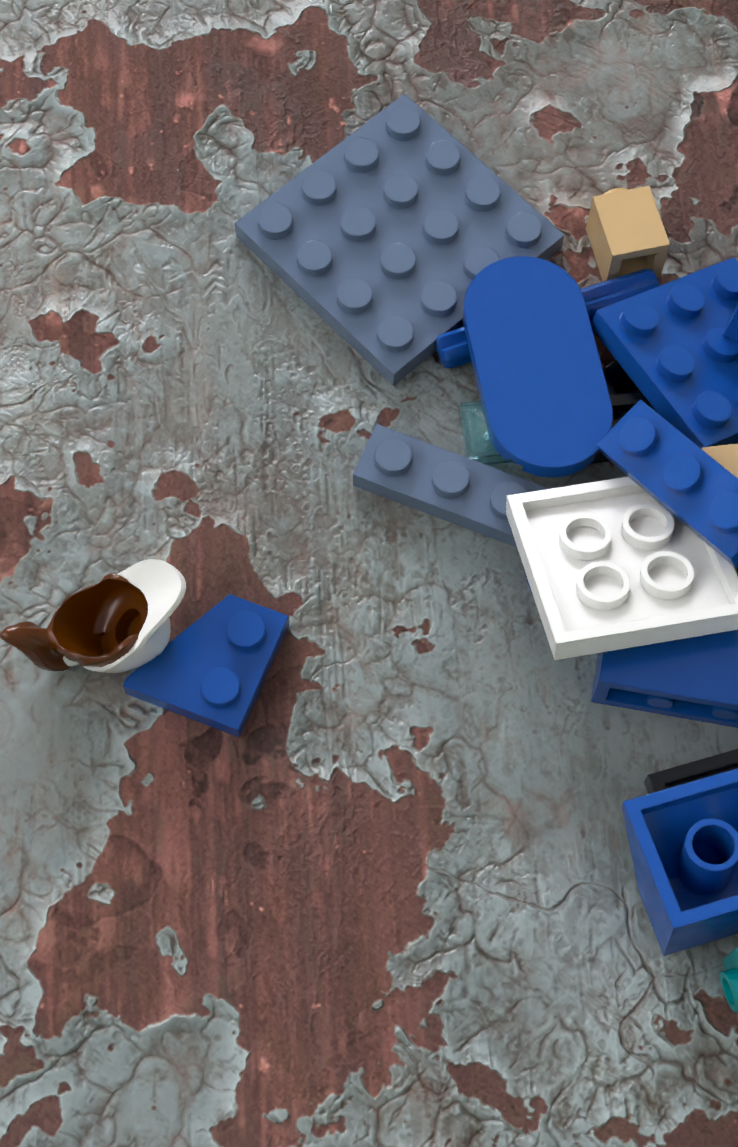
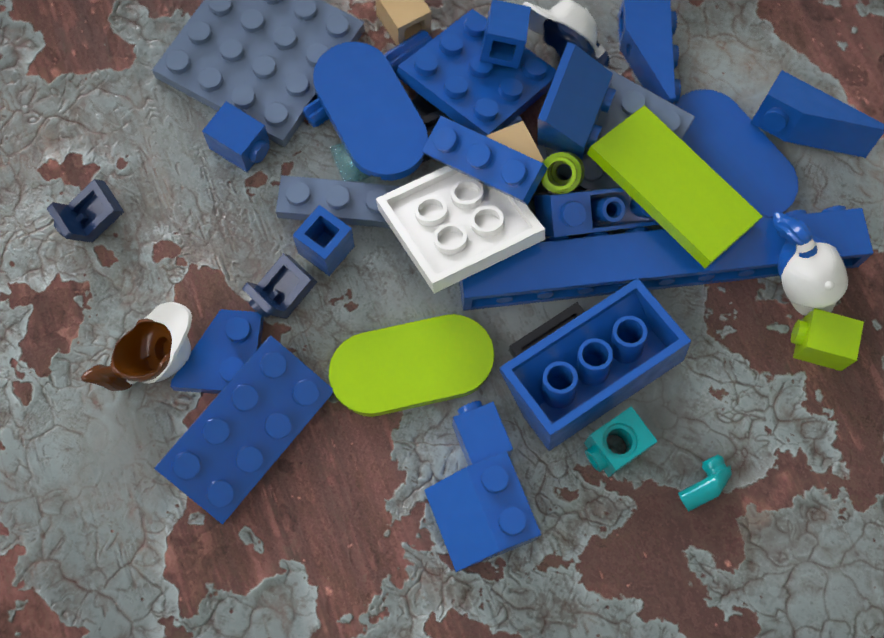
camera: 20 degrees left, 5 degrees up
none -> dark blue bracket [47,179,124,242]
none -> blue plate [154,335,333,525]
none -> blue brick [202,101,270,172]
none -> dark blue bracket [242,253,317,319]
none -> blue brick [293,205,355,276]
none -> lime tile [329,314,494,417]
none -> blue slope [424,451,542,572]
none -> blue brick [452,401,513,466]

